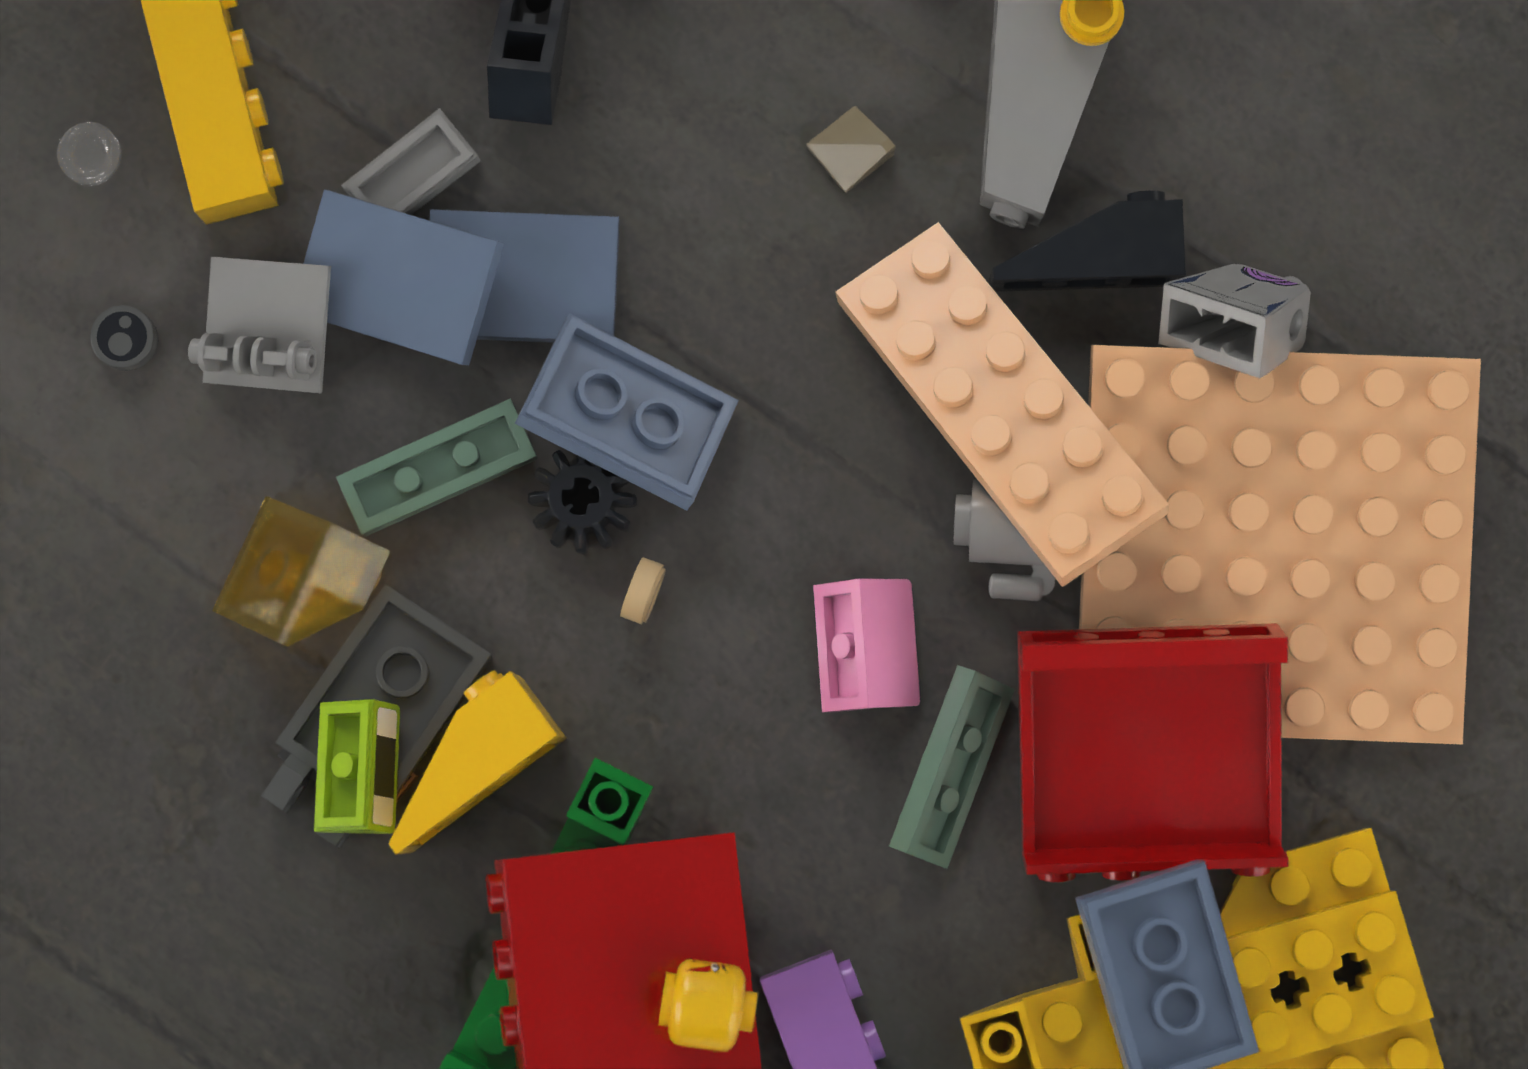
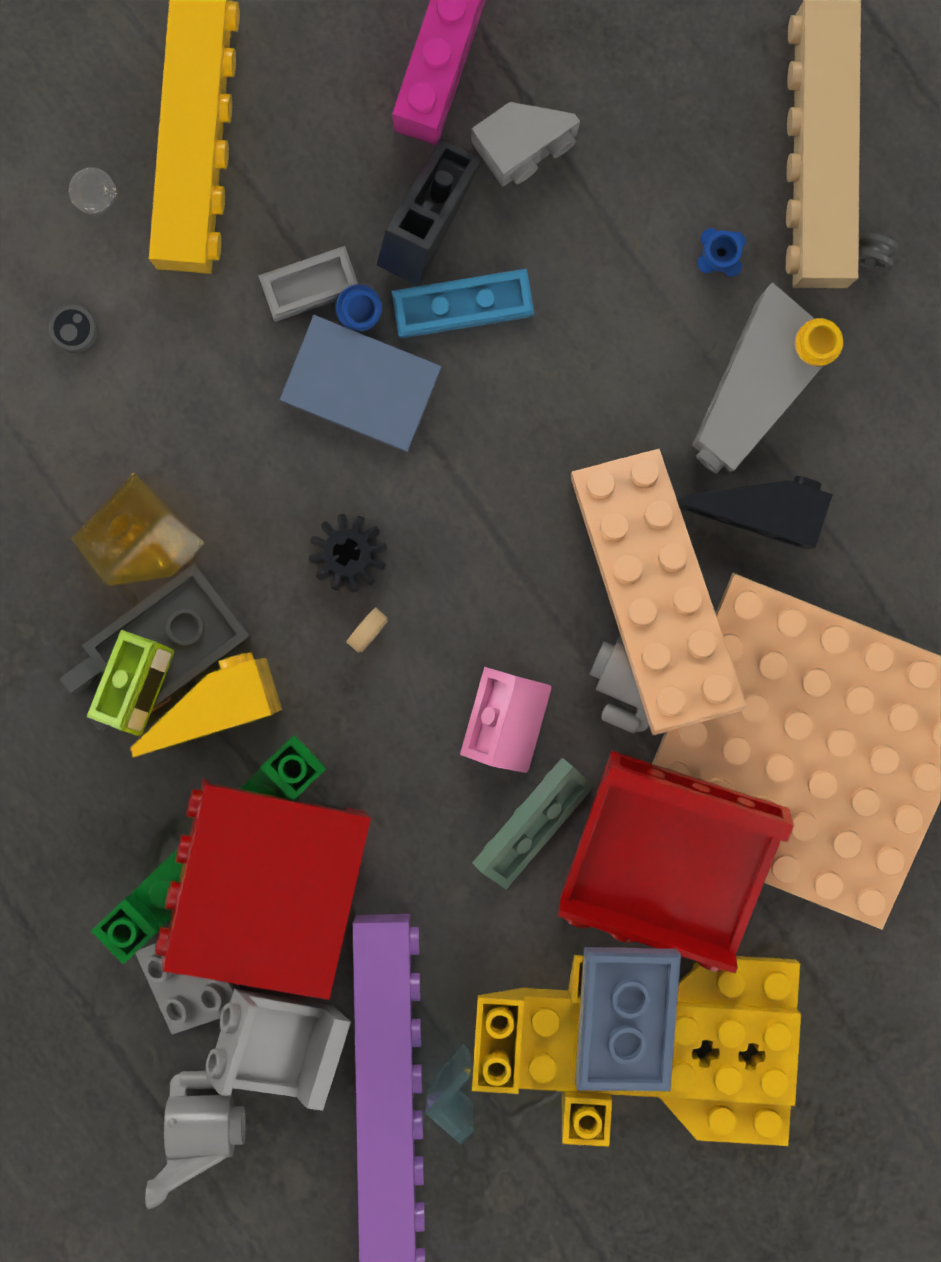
camera: 20 degrees right, 5 degrees up
light grey hinge [188,257,331,393] -> none
sand blue tile [303,189,504,366] -> none
sand green plate [336,398,538,537] -> none
sand blue tile [515,313,739,511] -> none
yellow head [658,959,758,1052] -> none
dark tan slope [806,106,896,194] -> none
light grey torso [1158,264,1311,378] -> none
none -> blue plate [335,284,382,331]
none -> dark azure tile [391,268,534,339]

